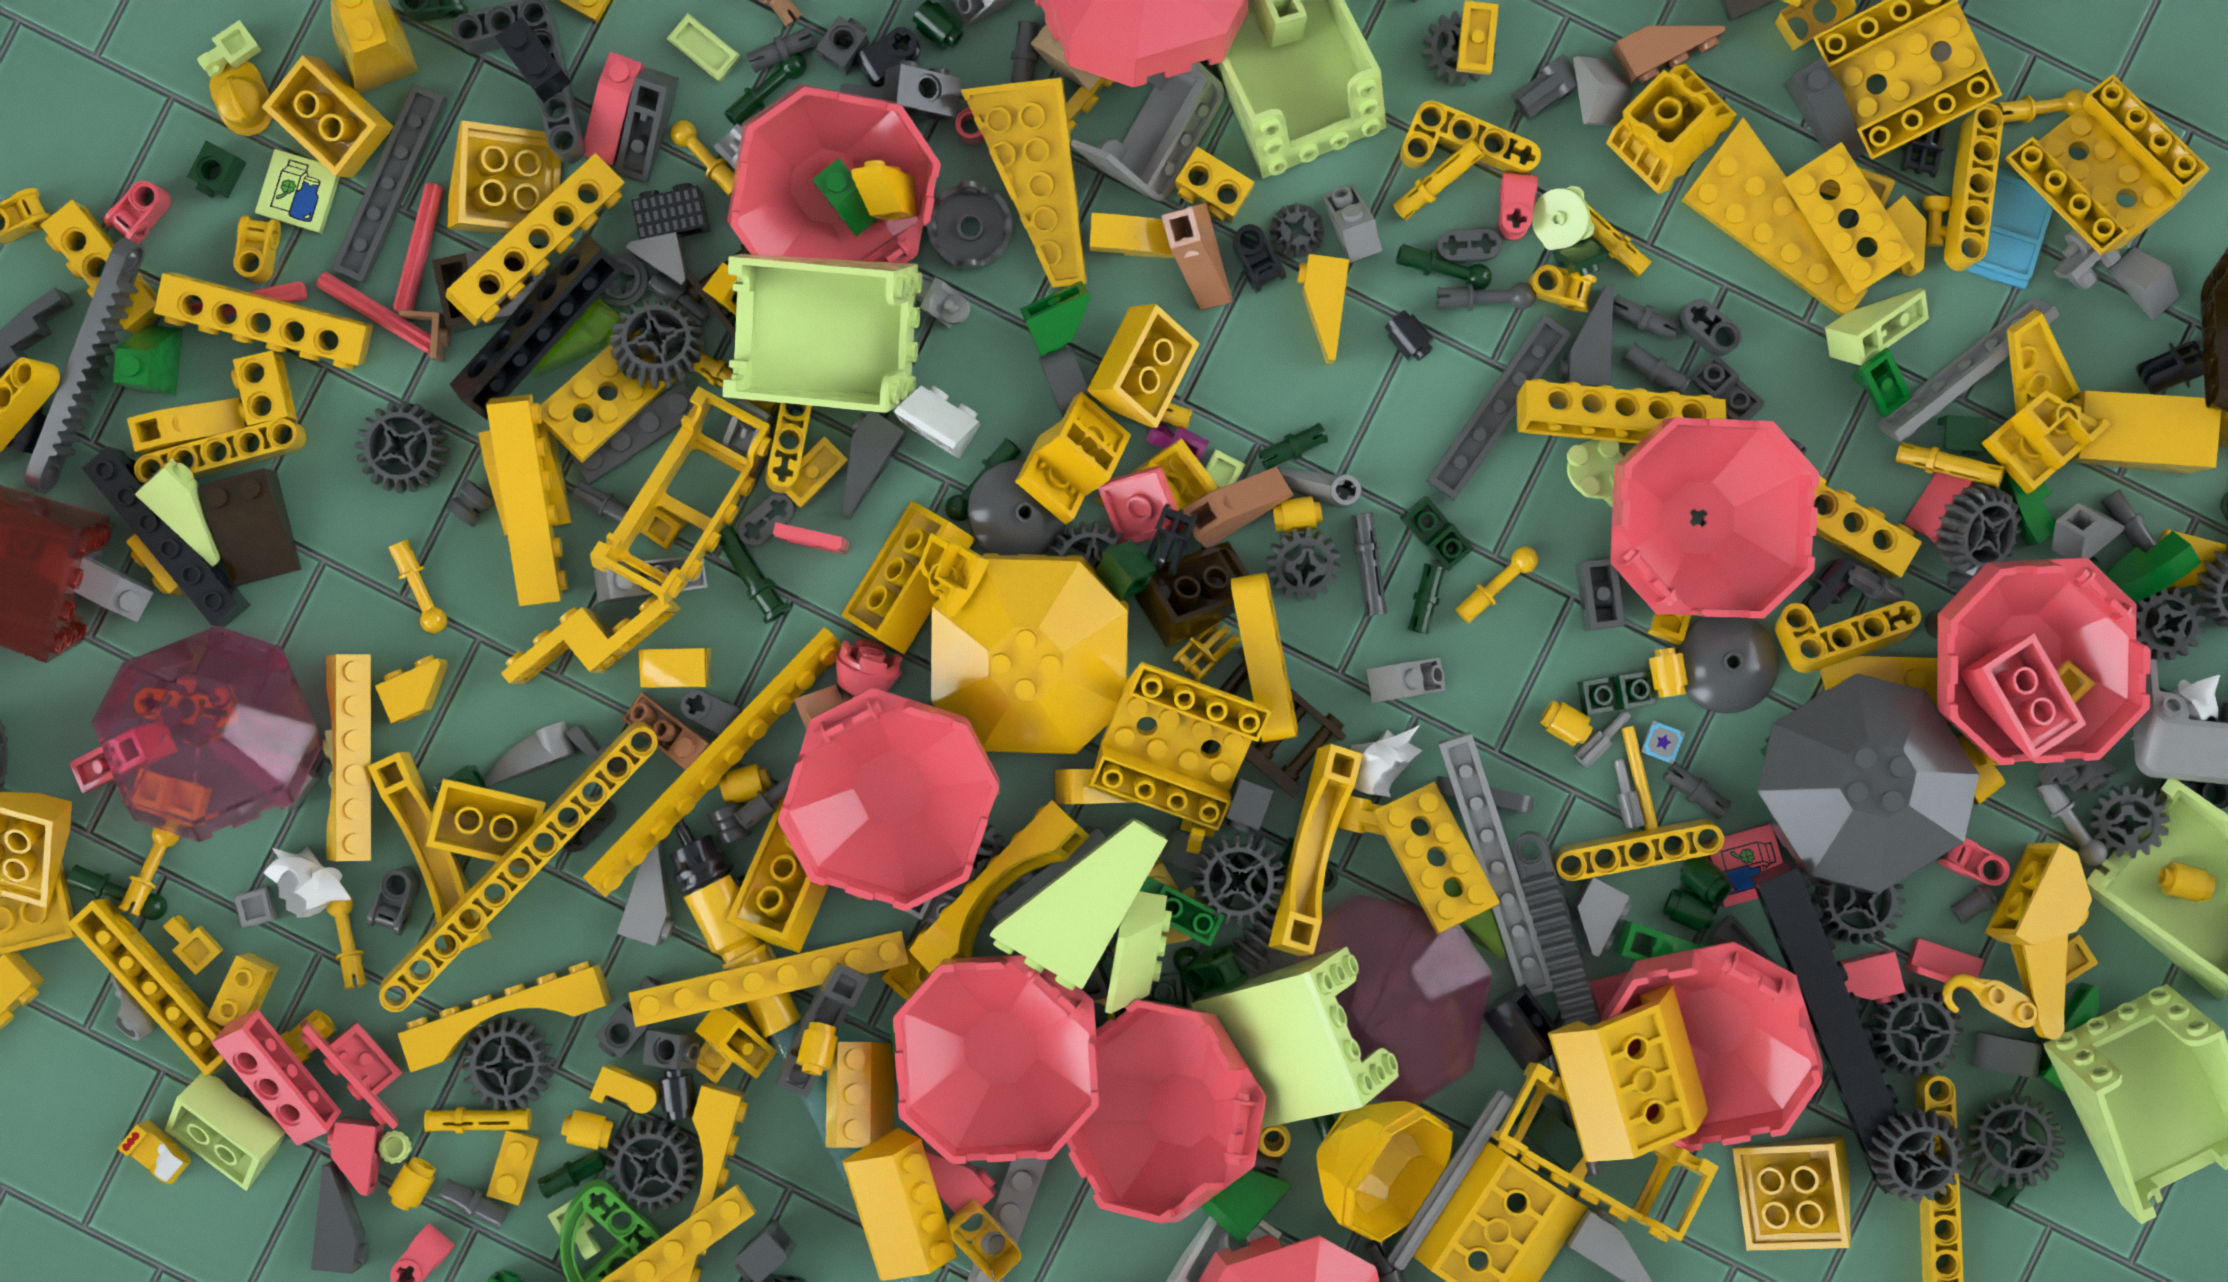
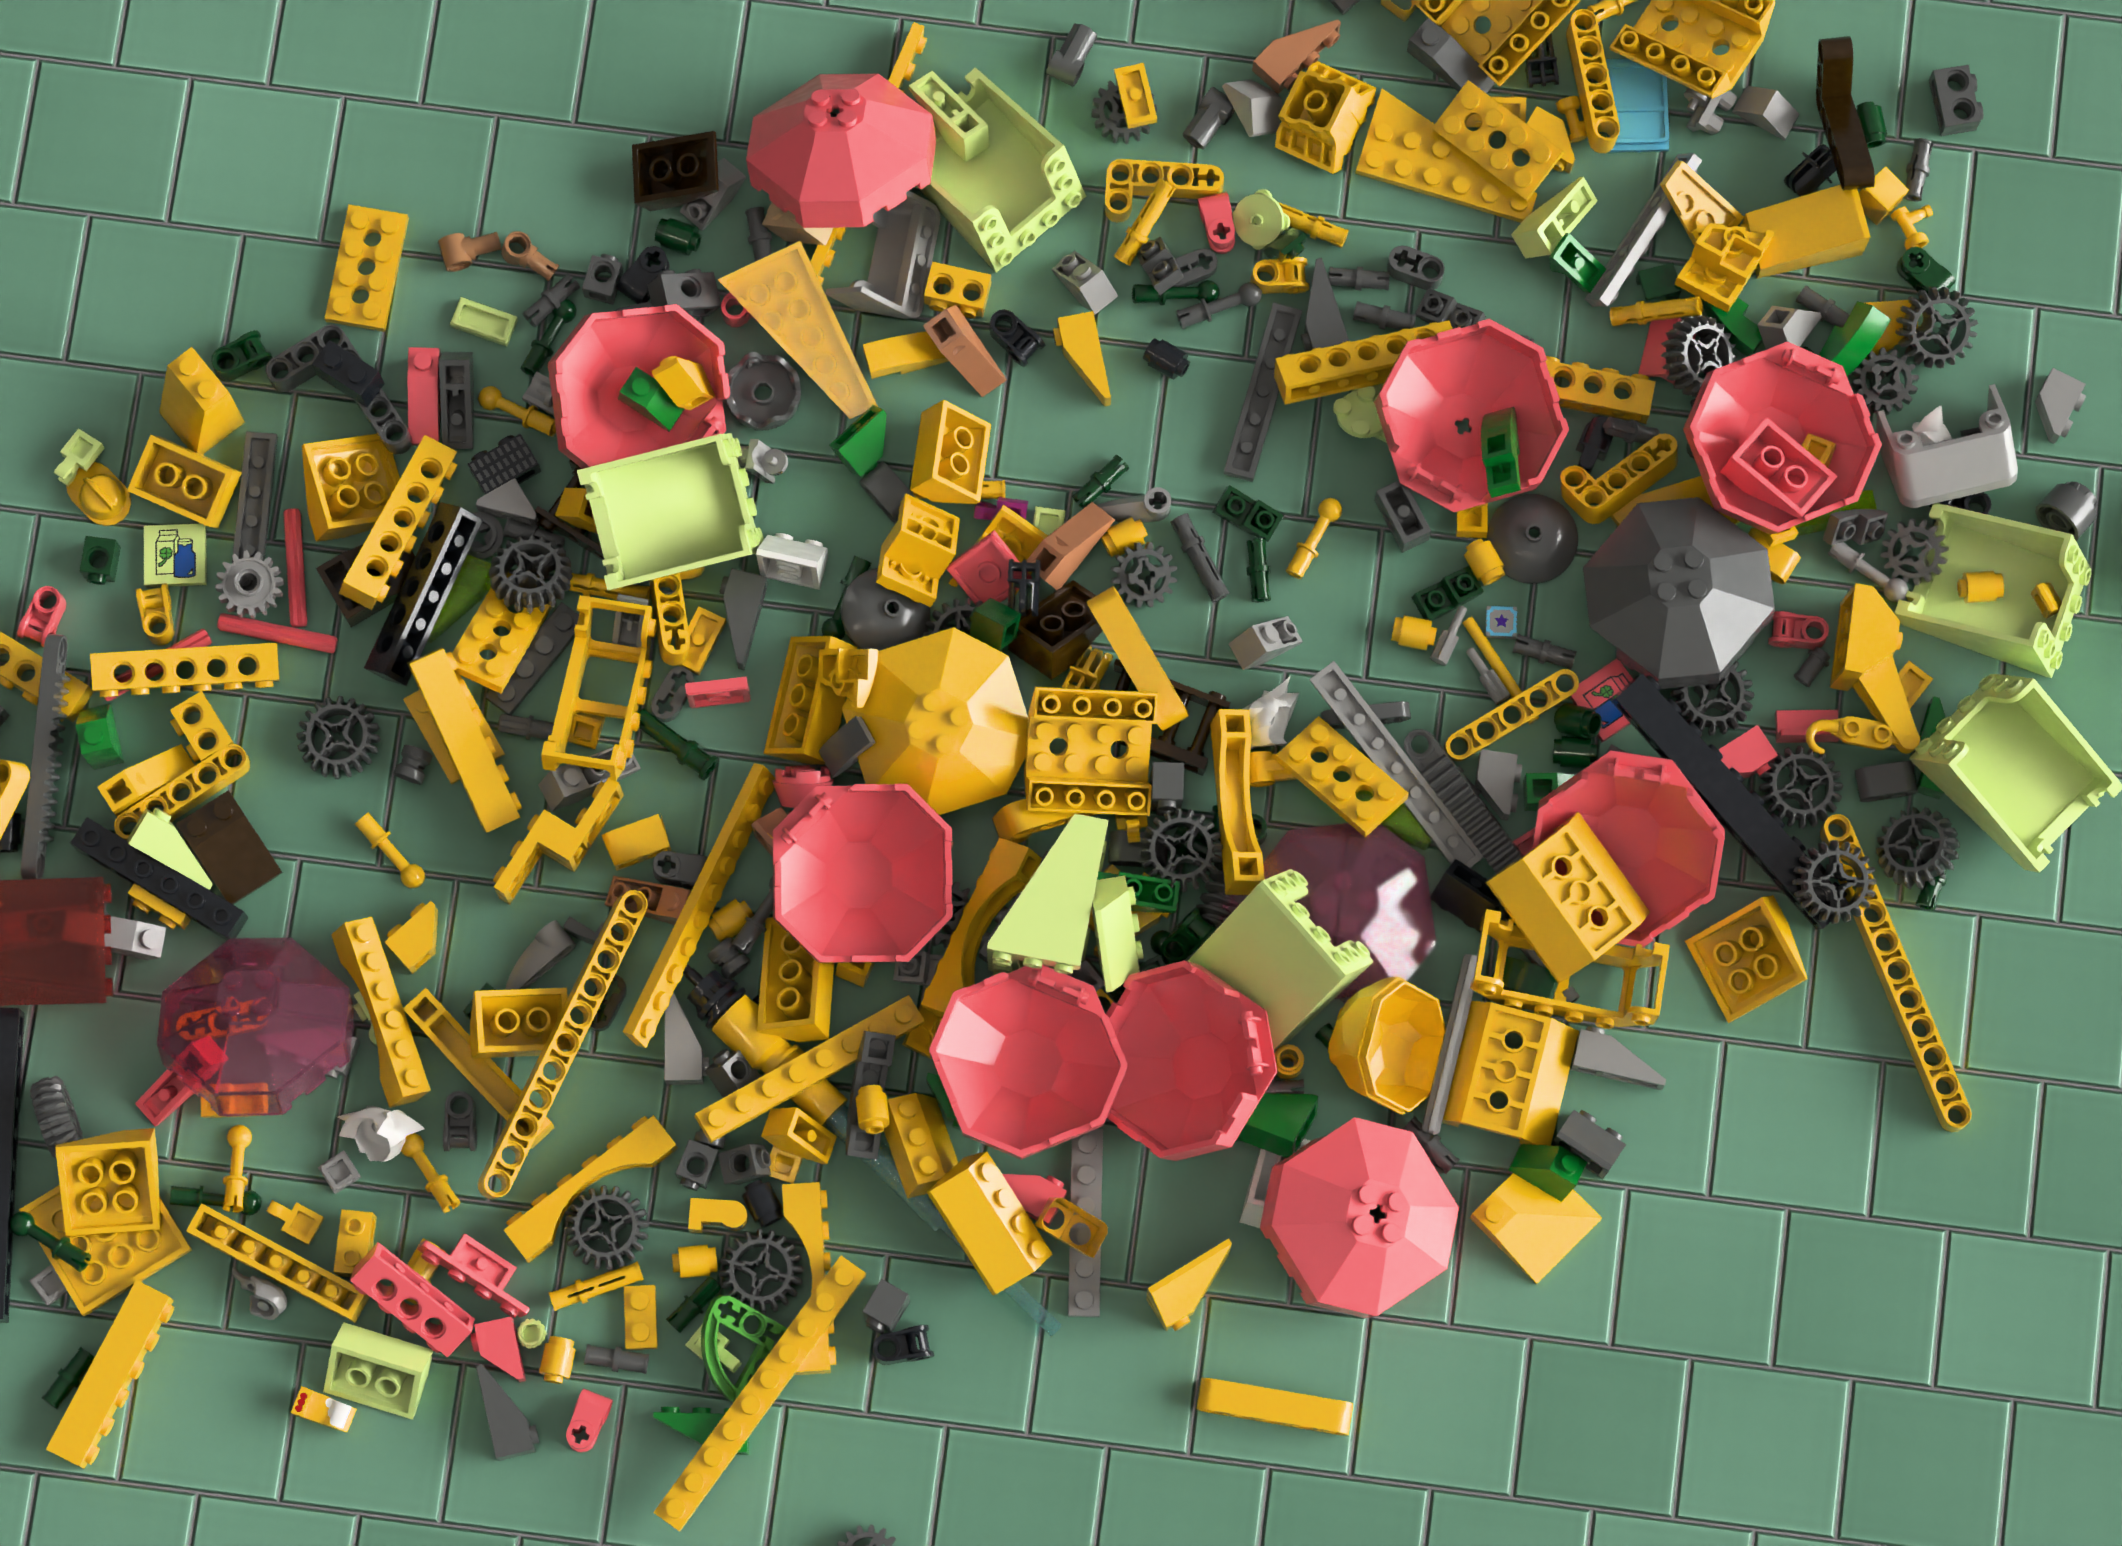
camera: 25 degrees left, 10 degrees down
medium nougat bracket [399,310,451,363] -> none
dark grey gear [1270,203,1324,258] -> none
none -> light grey gear [215,550,284,619]
none -> dark grey brick [705,1049,761,1098]
none -> dark grey slope [819,716,876,777]
none -> dark grey slope [1136,237,1185,295]
none -> green slope [1481,407,1521,498]

